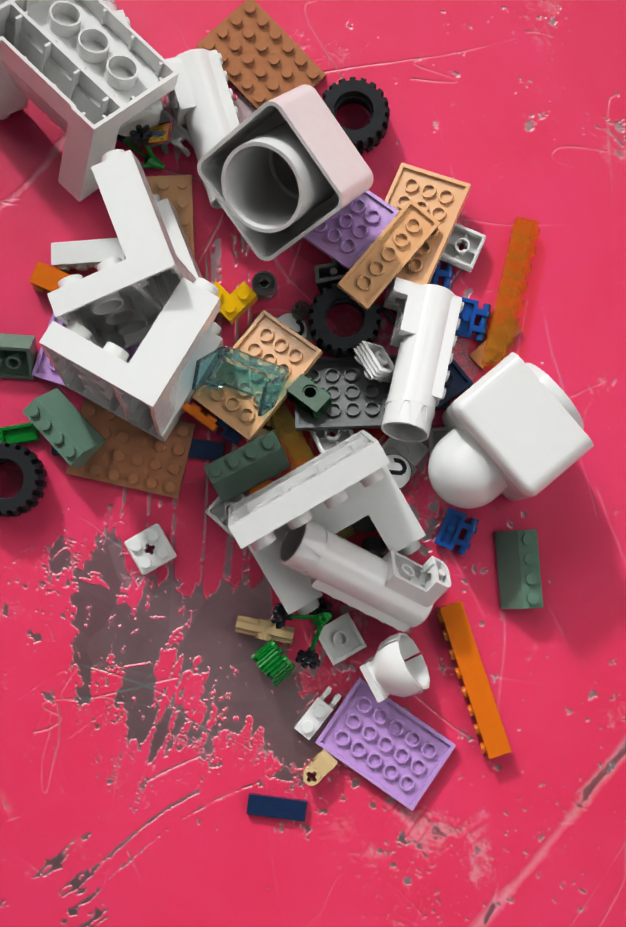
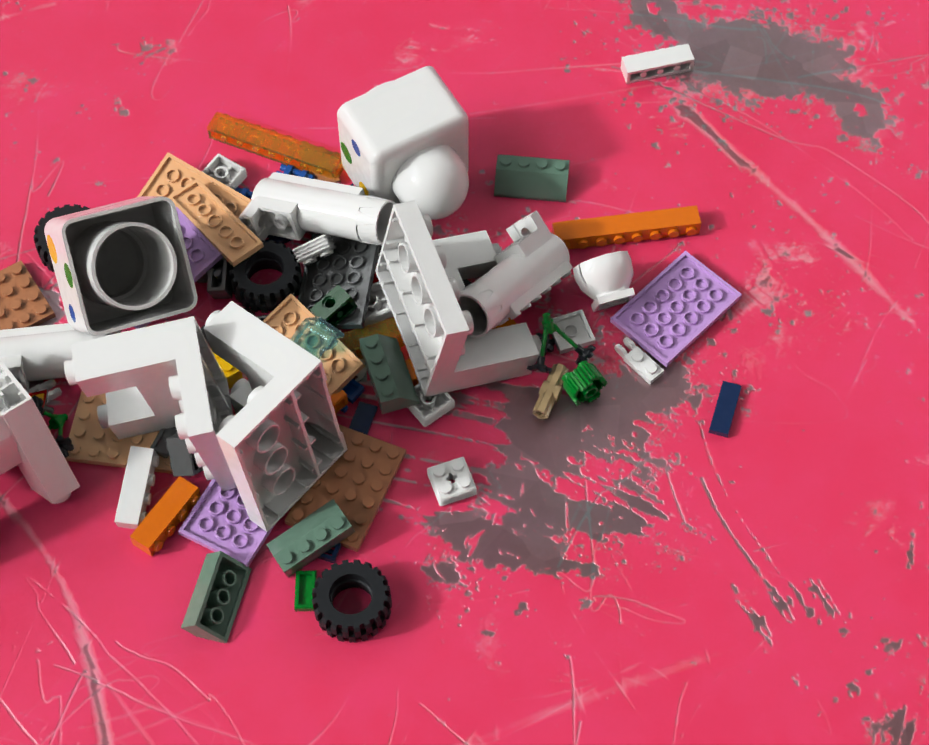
camera: 80 degrees left, 25 degrees down
tan piece [303,749,338,786] -> none
blue plate [434,507,479,556] -> none

